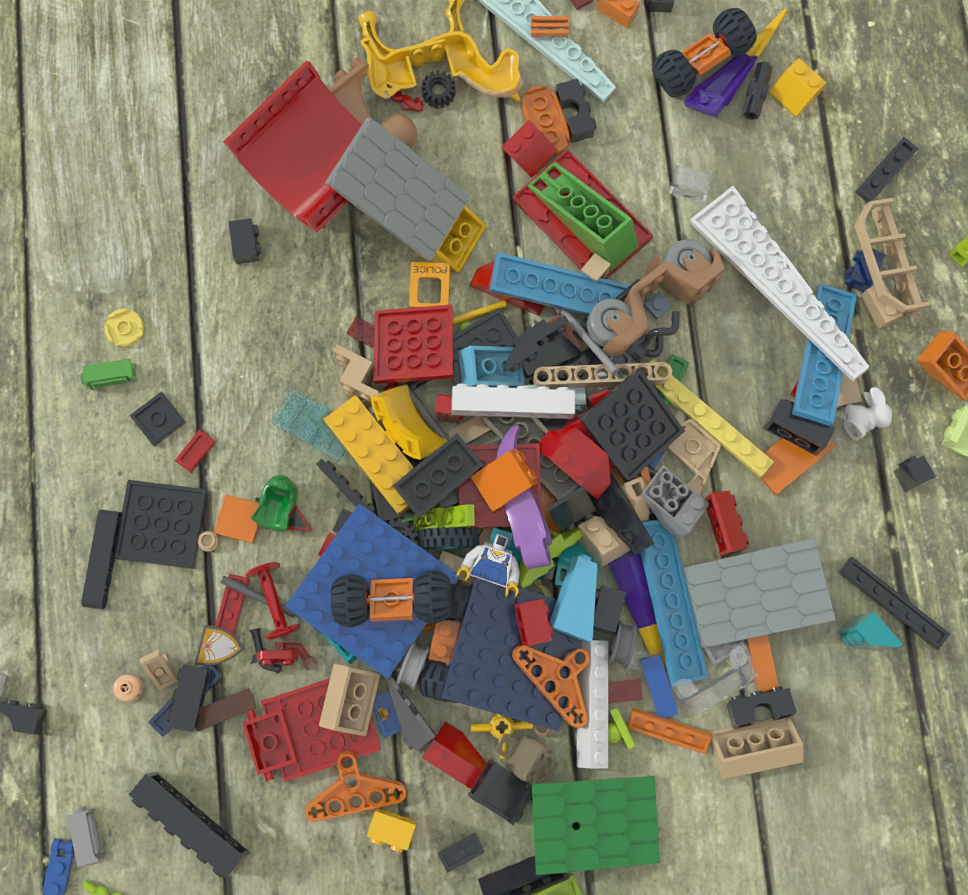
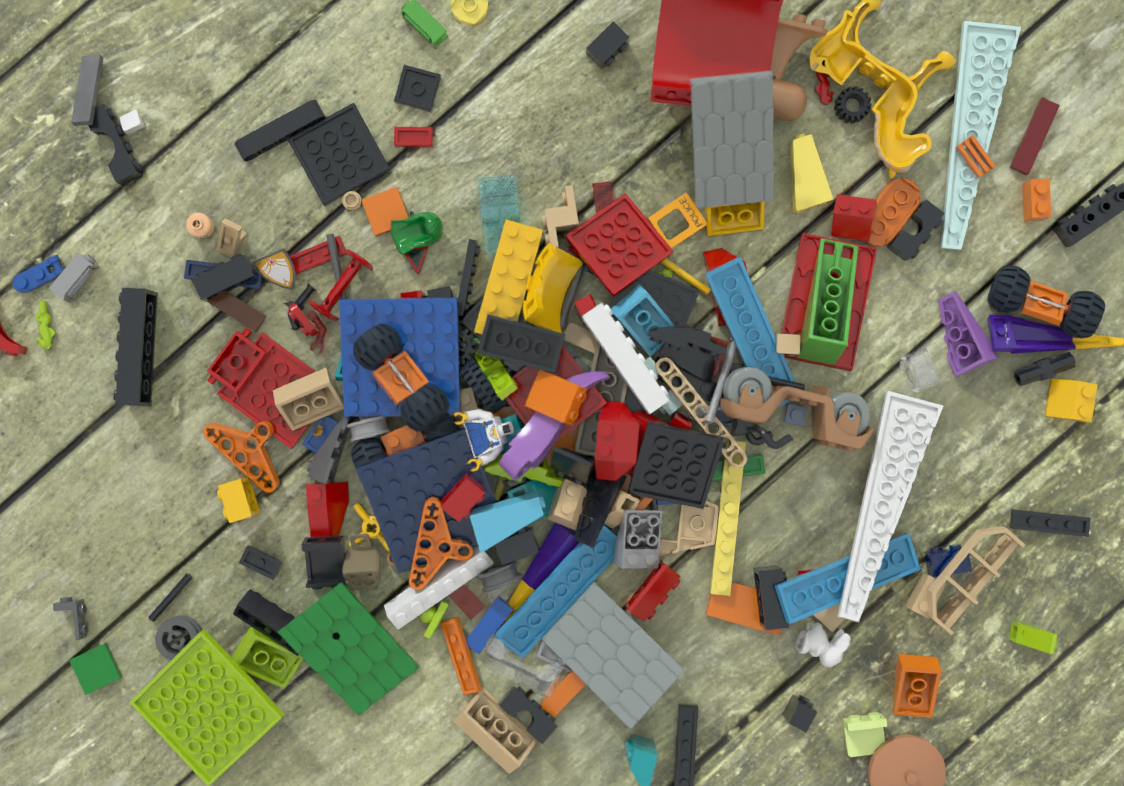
camera: 55 degrees right, 10 degrees up
none -> light yellow slope [790,133,833,215]
none -> medium lavender wedge [939,291,999,377]

